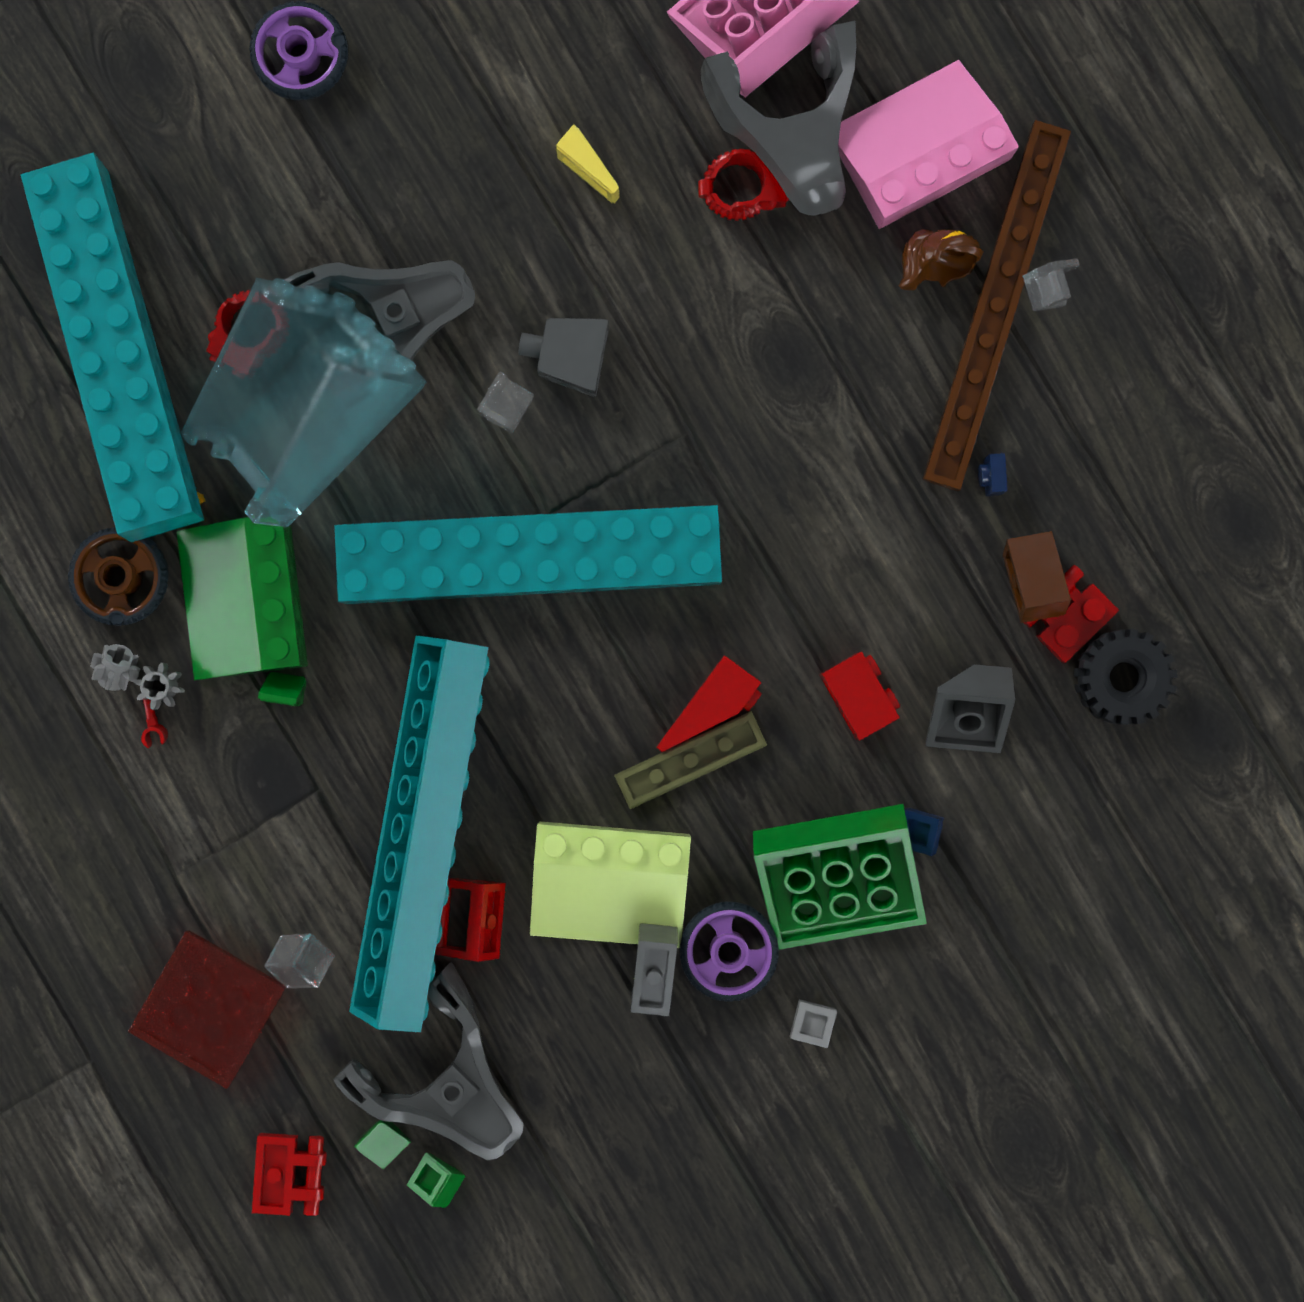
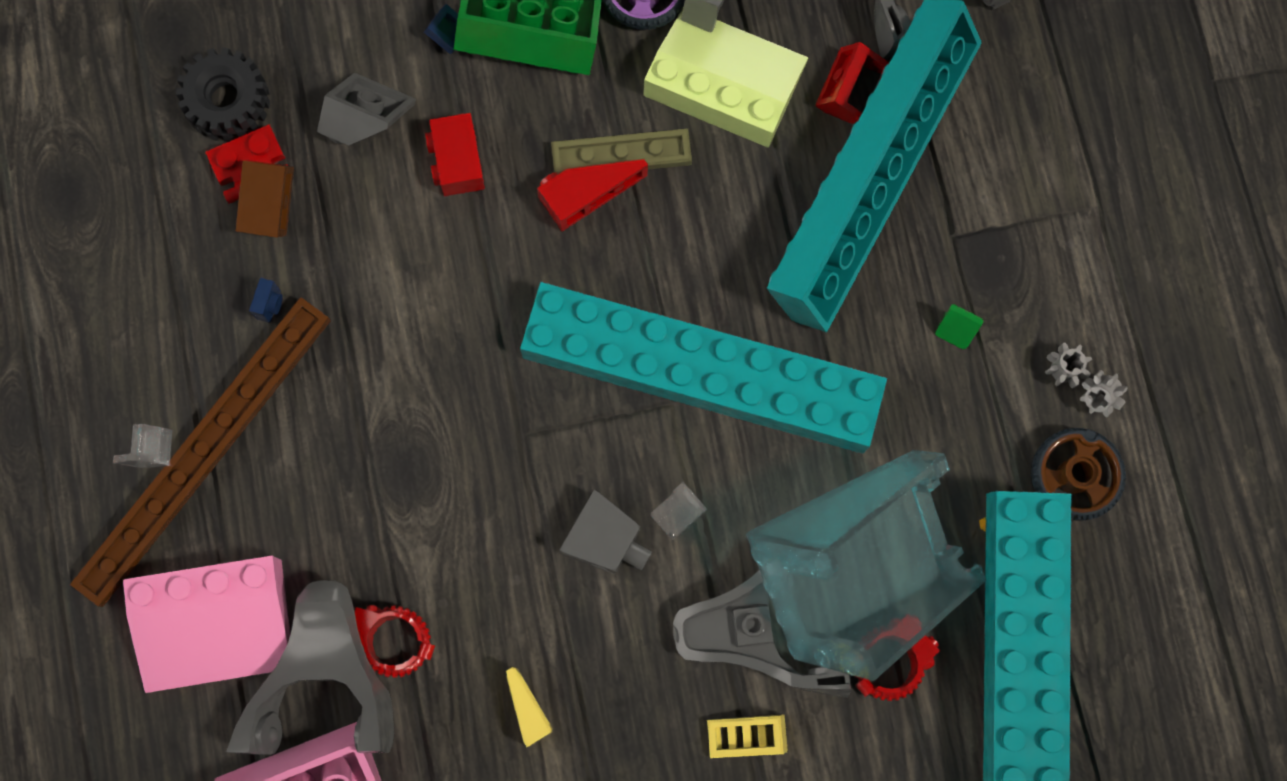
camera: 165 degrees left, 10 degrees down
clear red plate [128,930,287,1089] -> none
red hand [141,699,168,748] -> none
green slope [177,513,308,680] -> none
clear panel [264,934,335,988] -> none
reddish brown hair [899,229,984,291] -> none
none -> light yellow slope [707,714,787,758]

